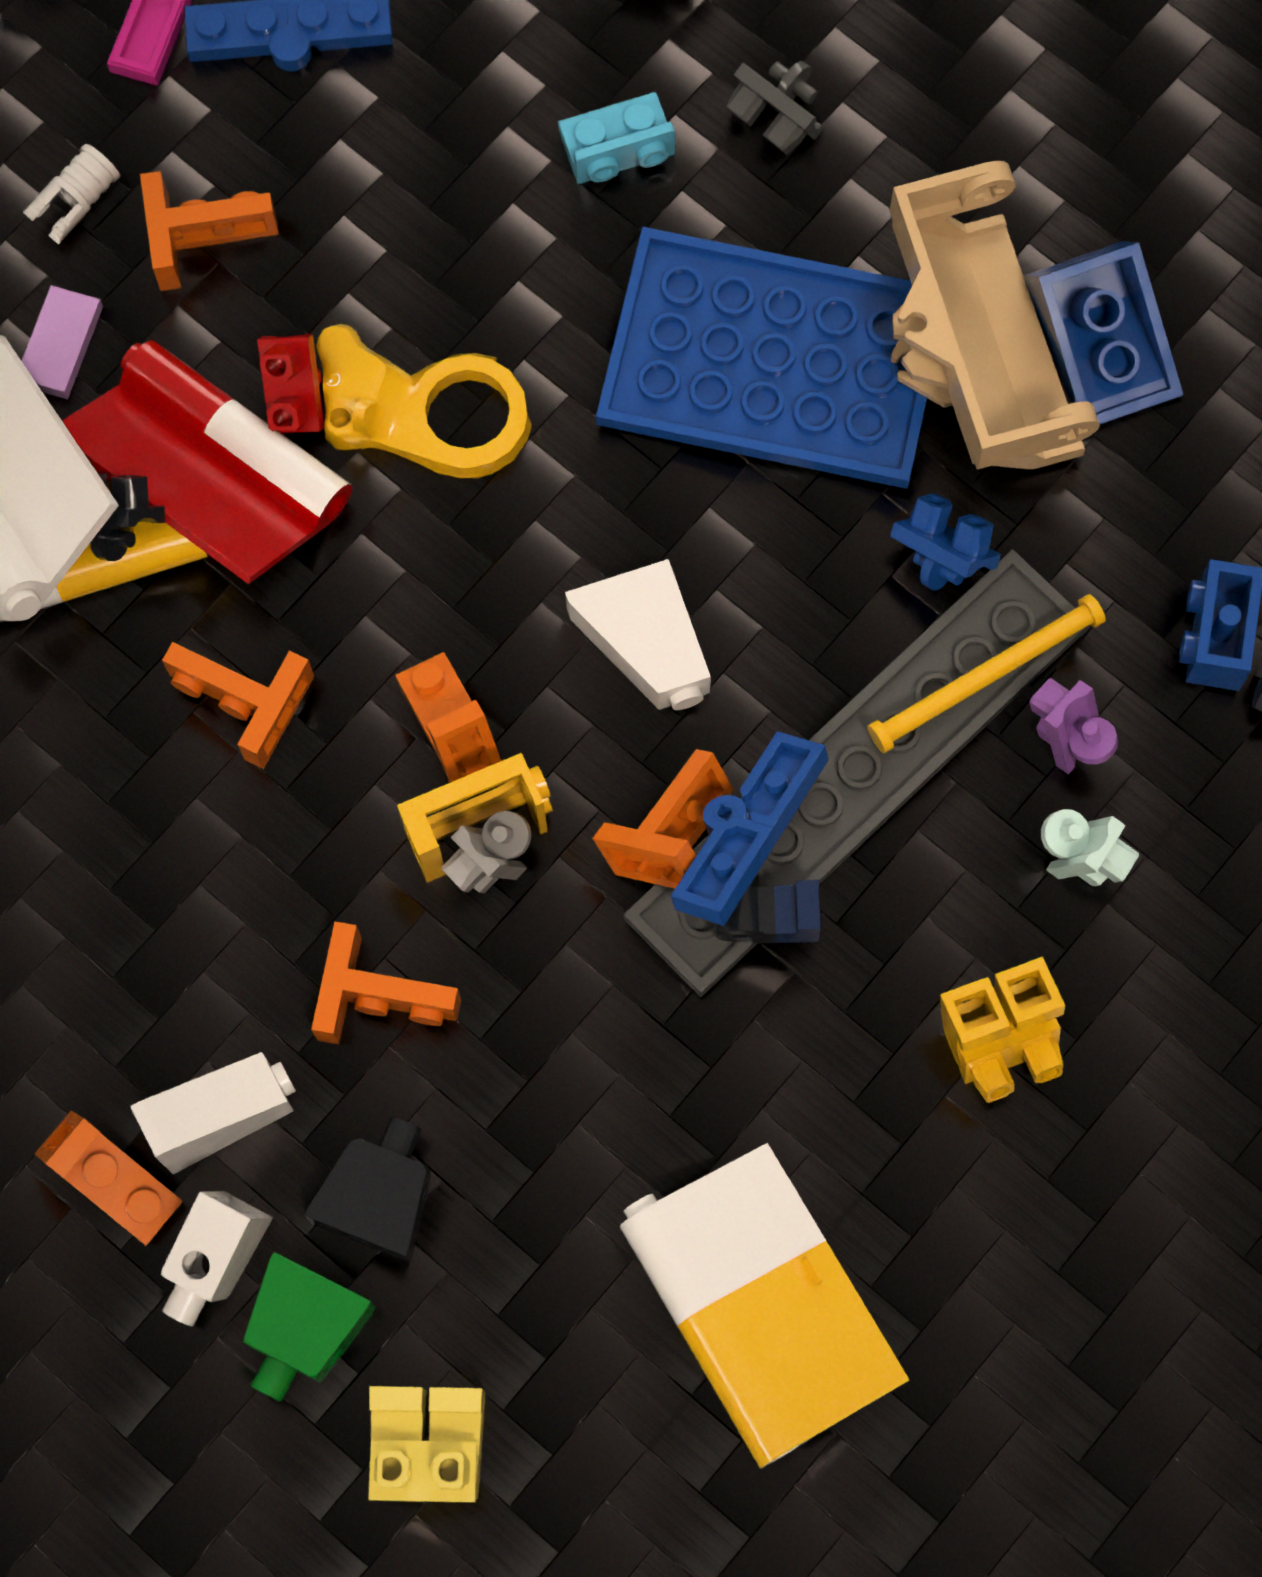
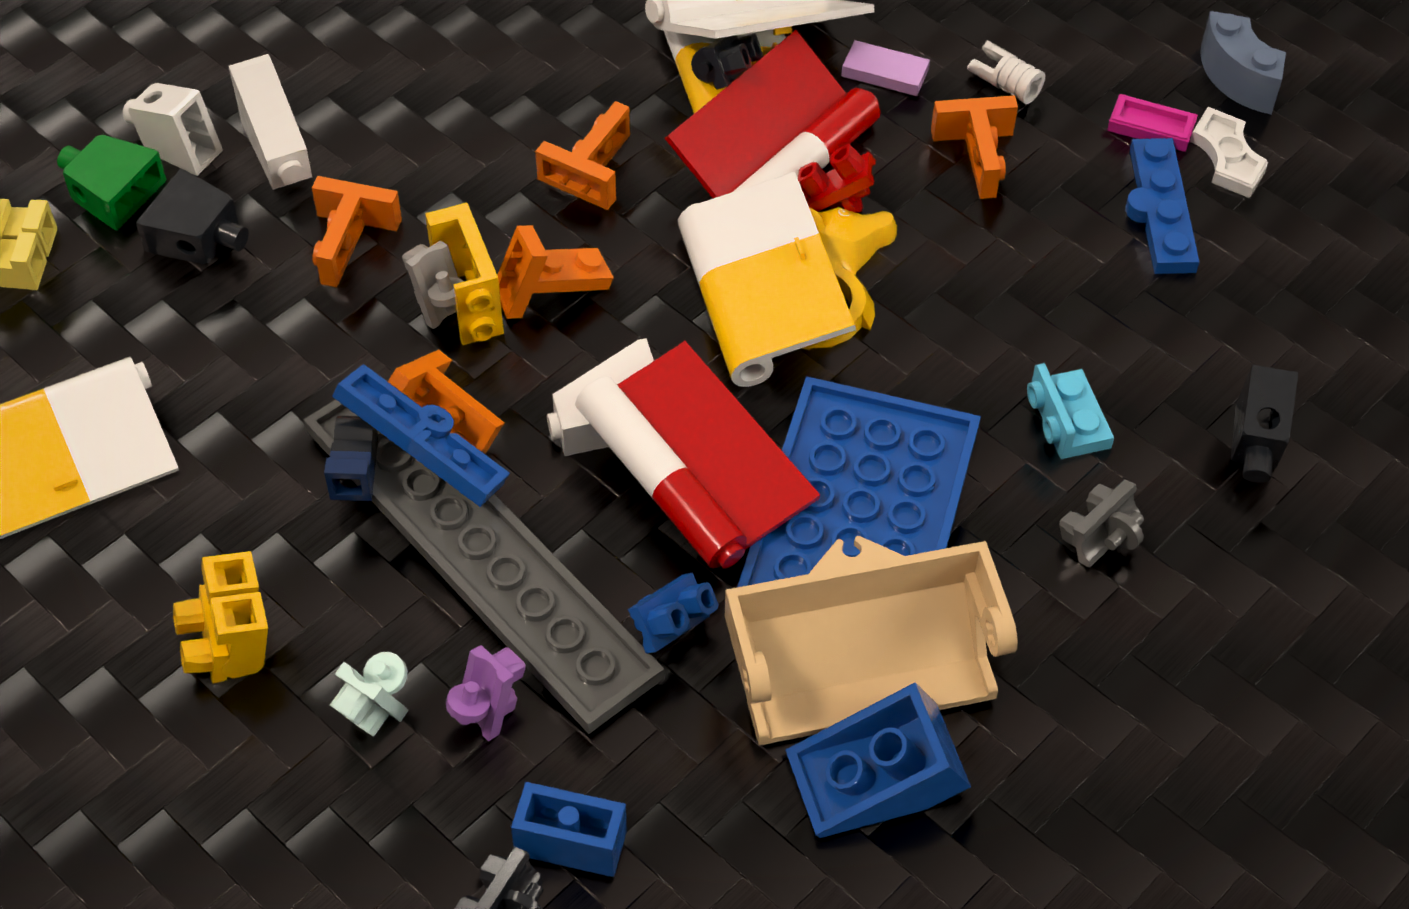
camera: 90 degrees right, 20 degrees down
orange bracket [35,1110,183,1245] -> none
yellow bar [867,594,1106,754] -> none
none -> red door [575,341,820,569]
none -> door [678,172,856,387]

